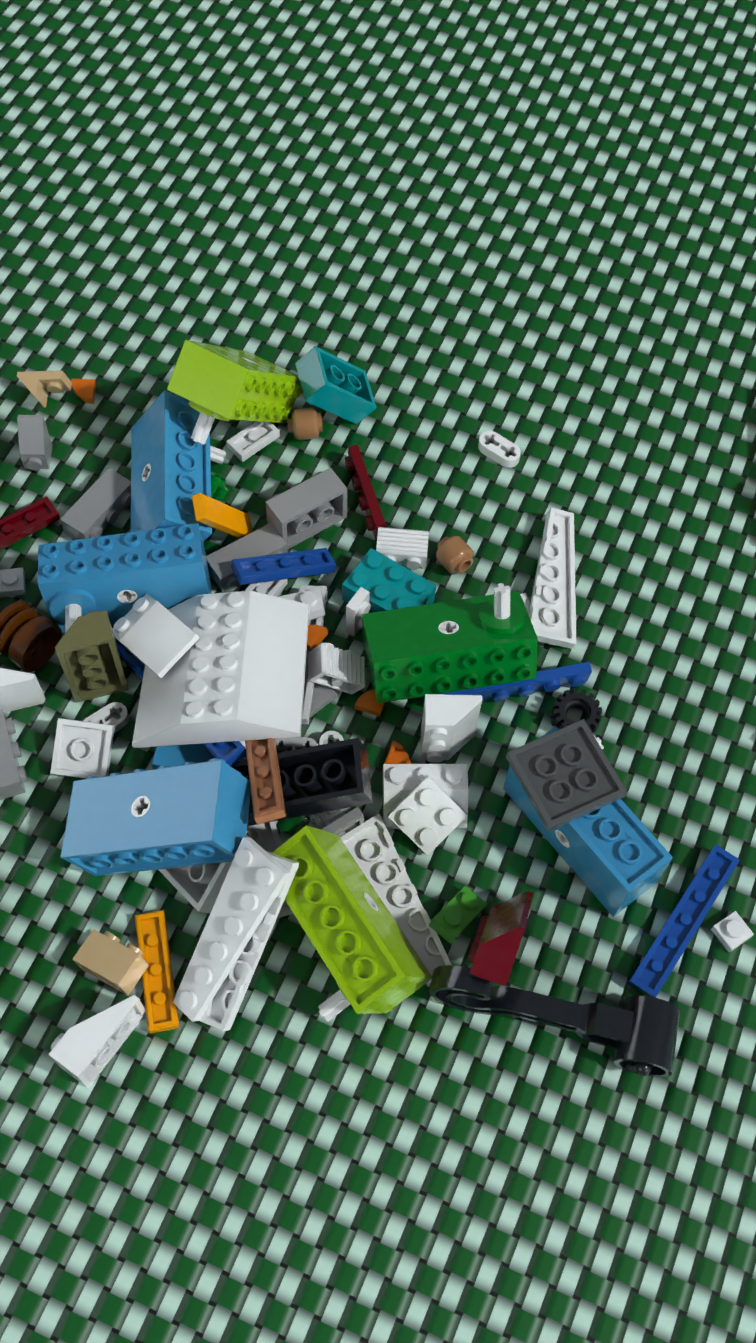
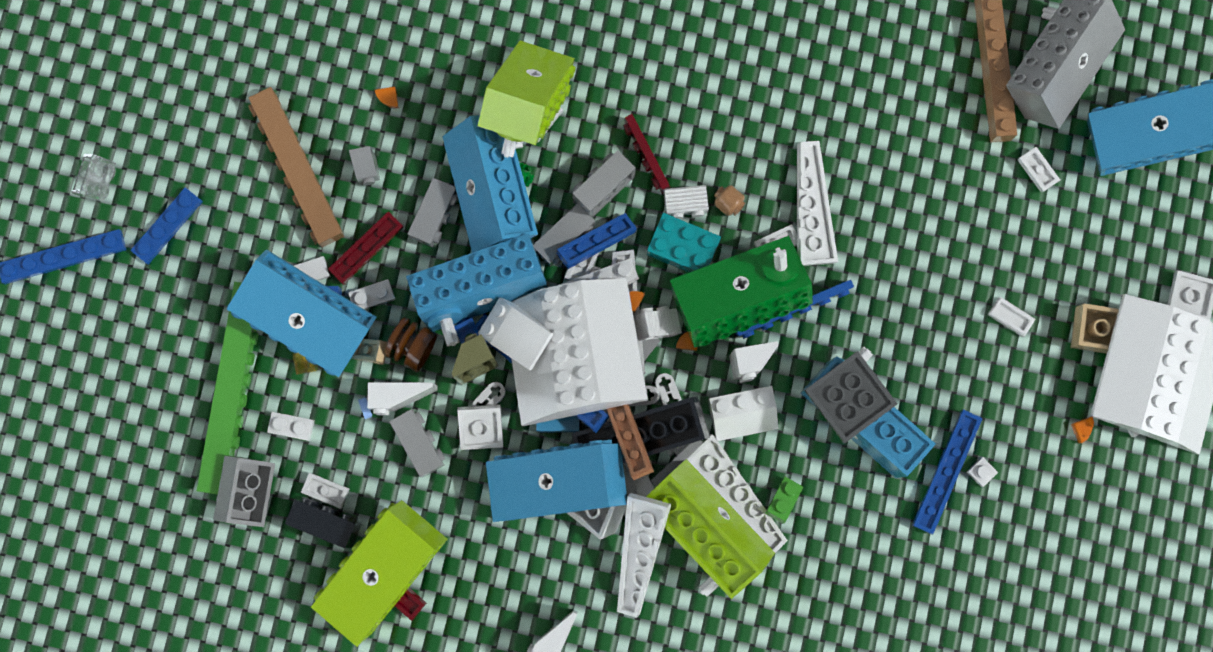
camera: 10 degrees left, 20 degrees up
tan slope [17,370,72,408] -> none
tan brick [72,929,149,996] -> none
light orange tile [135,910,180,1033] -> none
white wing [173,837,291,1022] -> none
light orange tile [192,493,253,538] -> none
medium nougat head [287,407,323,440] -> none
teal brick [295,346,377,424] -> none
white plate [346,587,371,637] -> none
orange tile [384,741,411,764] -> none
white plate [387,775,468,855] -> none
black piece [429,965,680,1077] -> none
dark red slope [467,891,533,987] -> none
white beam [478,431,521,468] -> none
black tyre [551,688,602,734] -> none

